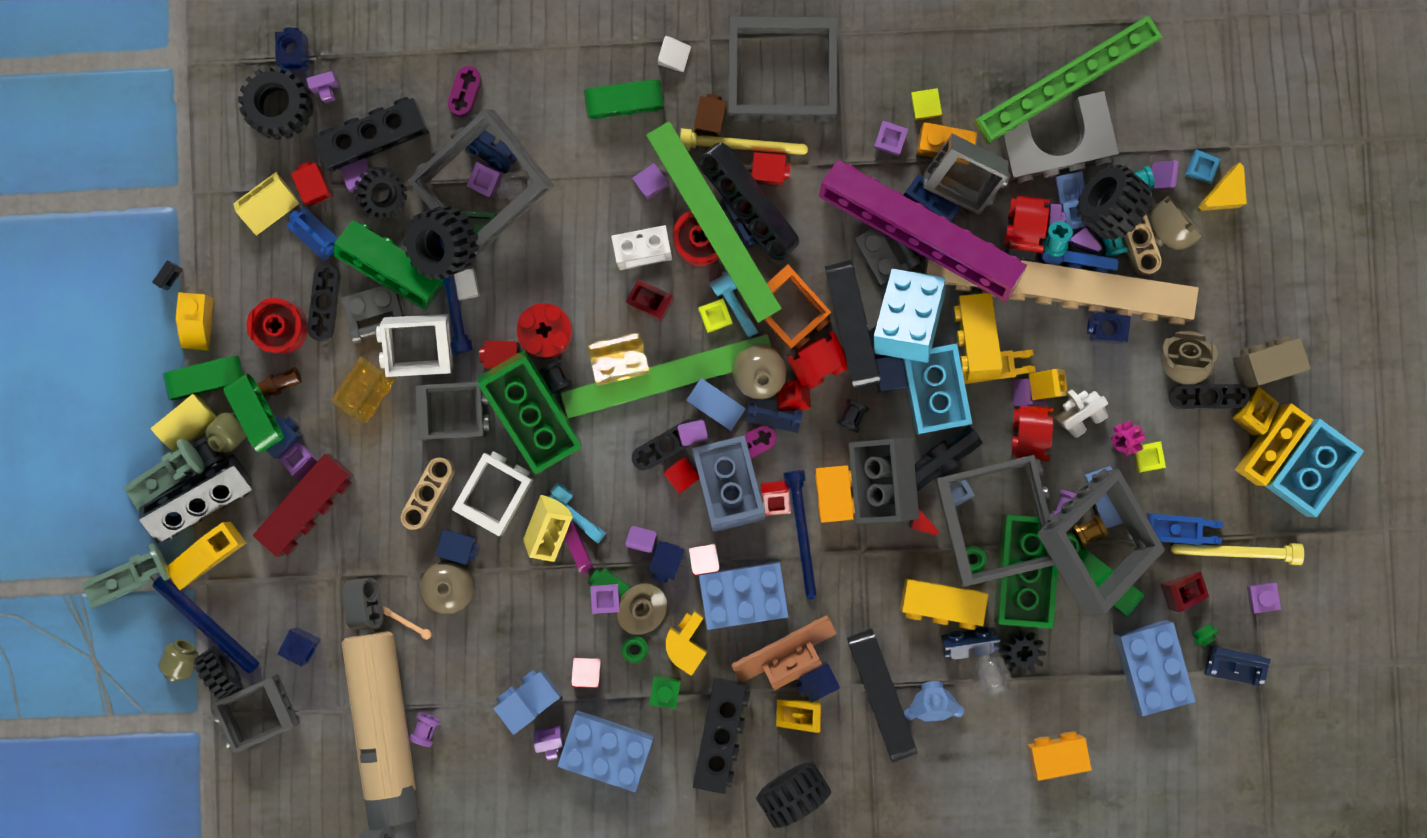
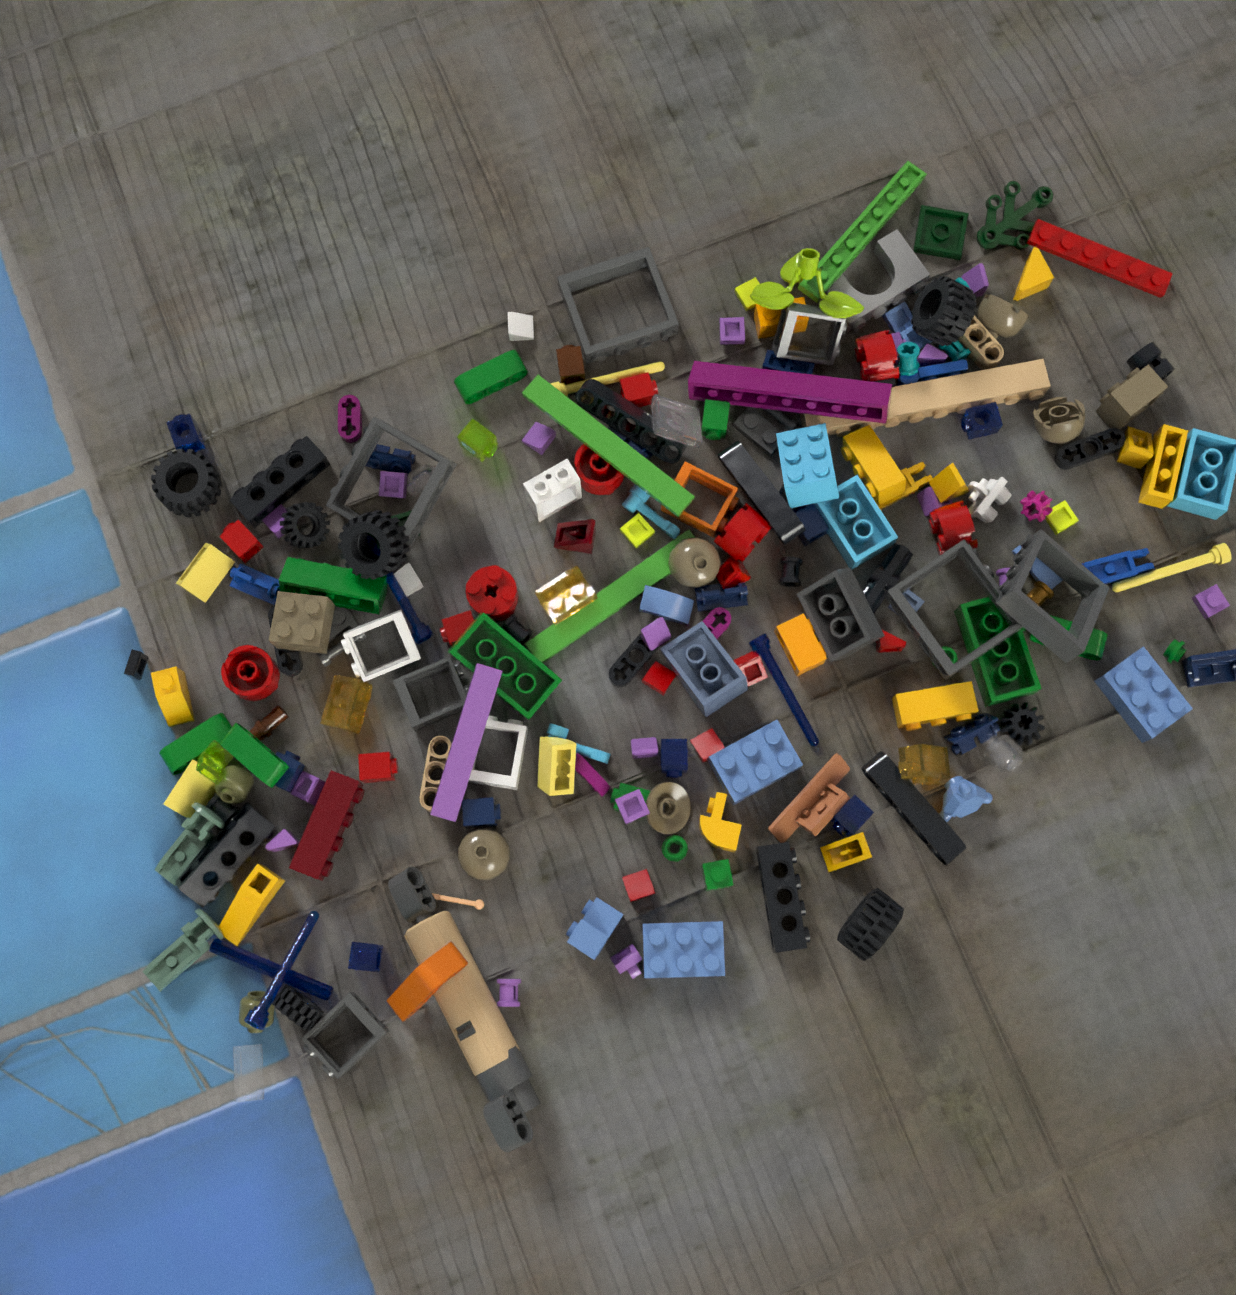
camera: 20 degrees left, 10 degrees down
medium lavender tile [306,71,340,104] -> none
light orange brick [1027,731,1092,781] -> none
dark red slope [1161,571,1209,612] -> none
dark azure tile [1184,149,1221,185] -> none
none -> clear neon green bracket [196,740,234,785]
none -> clear tile [233,1044,264,1102]
none -> clear blue piece [244,911,319,1030]
none -> medium lavender slope [265,829,300,852]
none -> dark tan brick [269,591,335,654]
none -> red brick [358,752,398,783]
none -> orange beam [387,941,468,1022]
none -> medium lavender tile [430,663,502,822]
none -> clear neon green brick [457,418,498,462]
none -> clear tile [651,394,702,448]
none -> green brick [701,399,730,440]
none -> lime plant [750,248,864,318]
none -> clear yellow brick [898,744,951,786]
none -> dark green tile [913,205,969,261]
none -> dark green plant [977,181,1053,250]
none -> red plate [1027,219,1173,298]
none -> black wheel [1126,342,1175,380]

